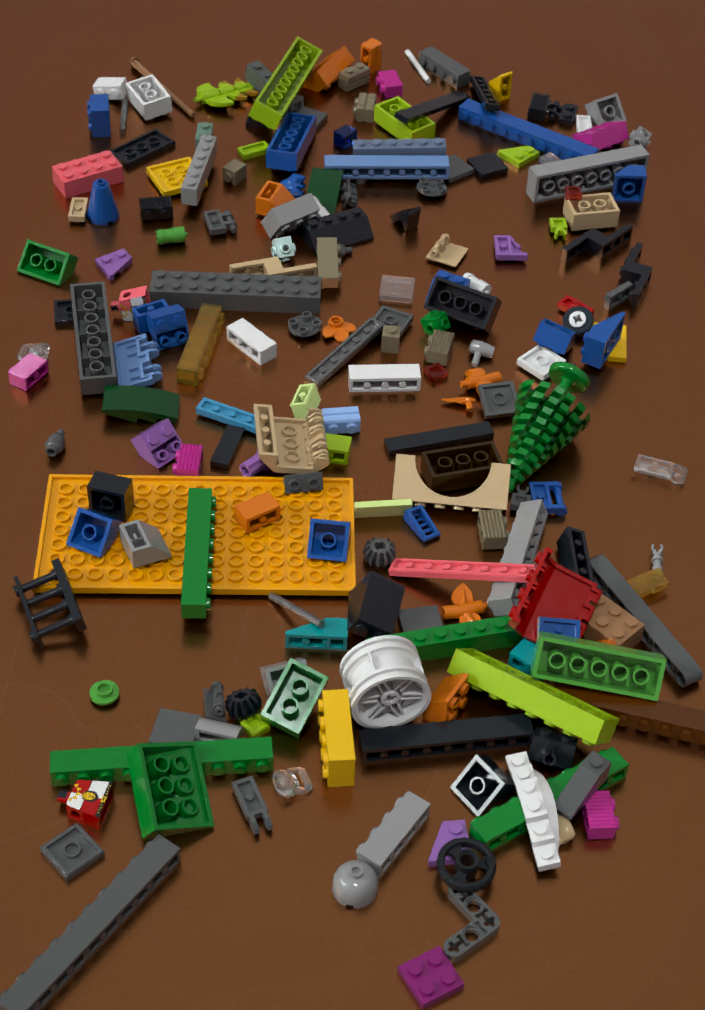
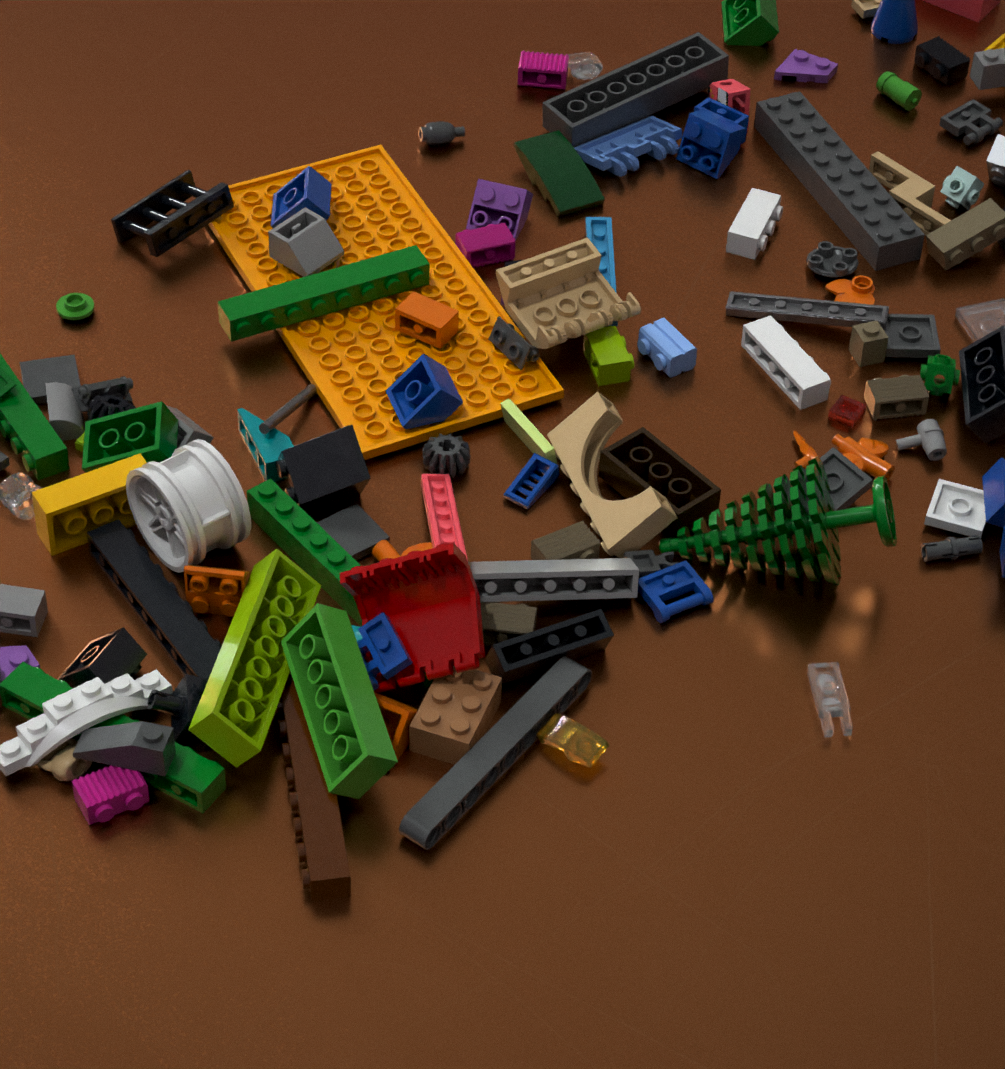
camera: 65 degrees right, 0 degrees up
black brick [87,471,135,522] -> none
clear yellow brick [176,303,225,386] -> none
yellowish green brick [290,383,321,419] -> none
black tile [384,421,494,456] -> none
light grey piece [651,544,663,577] -> none

